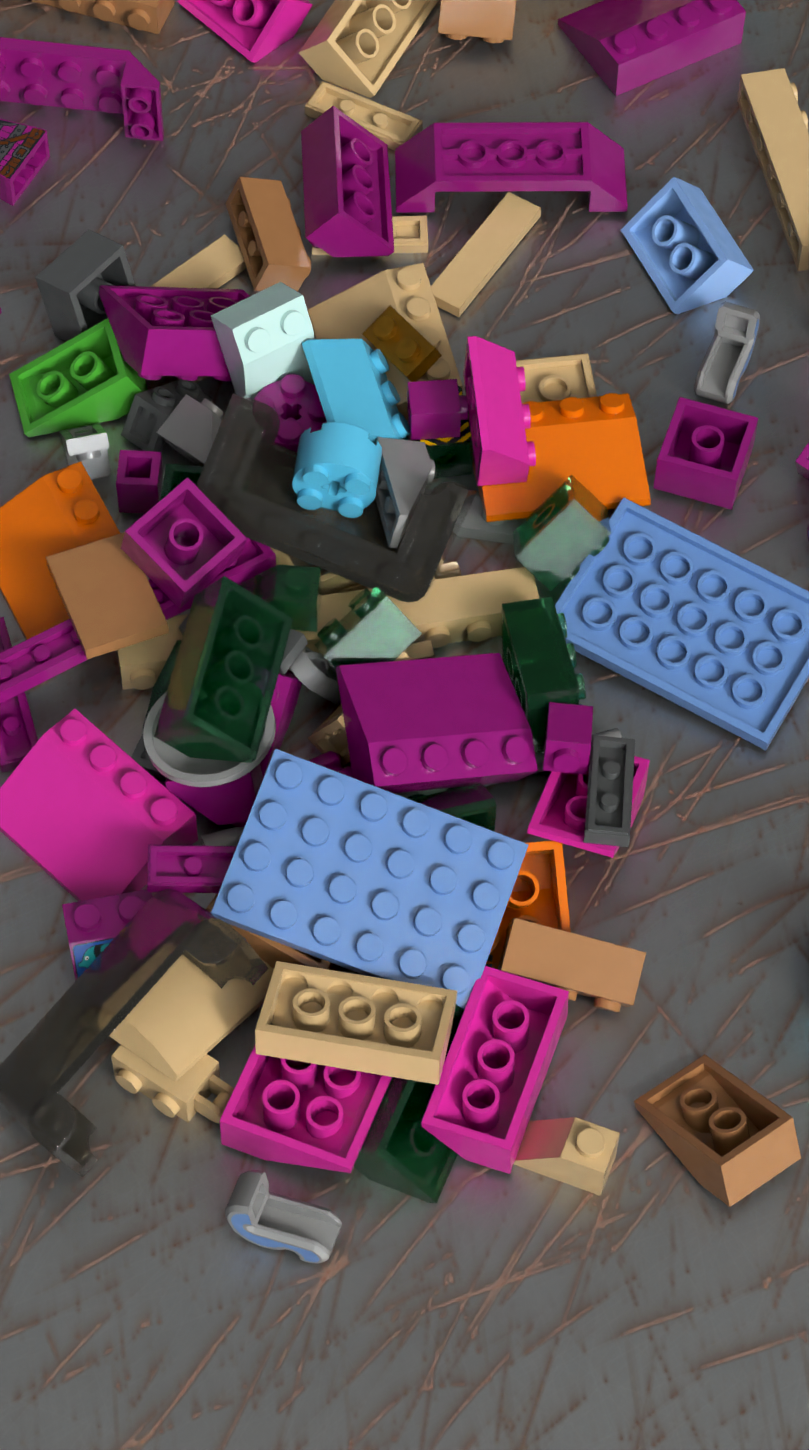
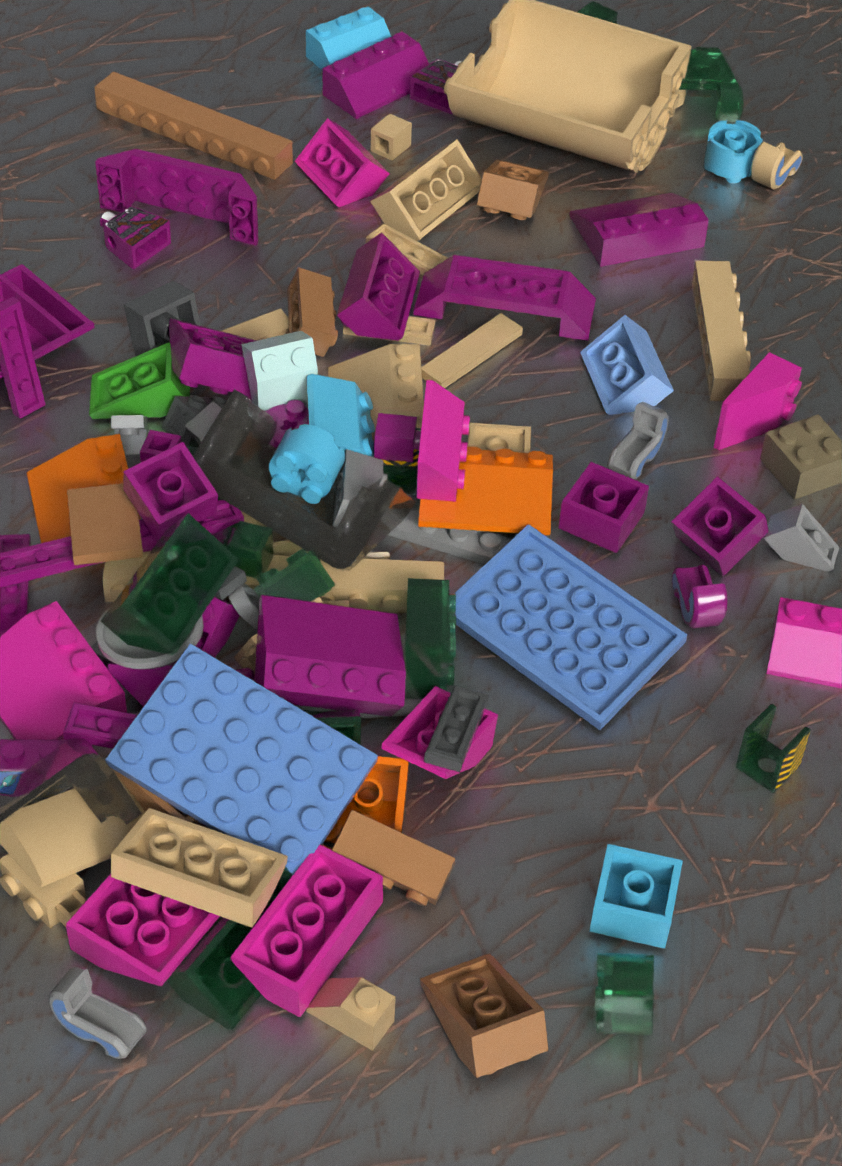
camera: 10 degrees right, 10 degrees down
pearl gold plate [362,305,442,382] -> none
clear green brick [513,475,611,591] -> none
magenta brick [543,702,593,775] -> none

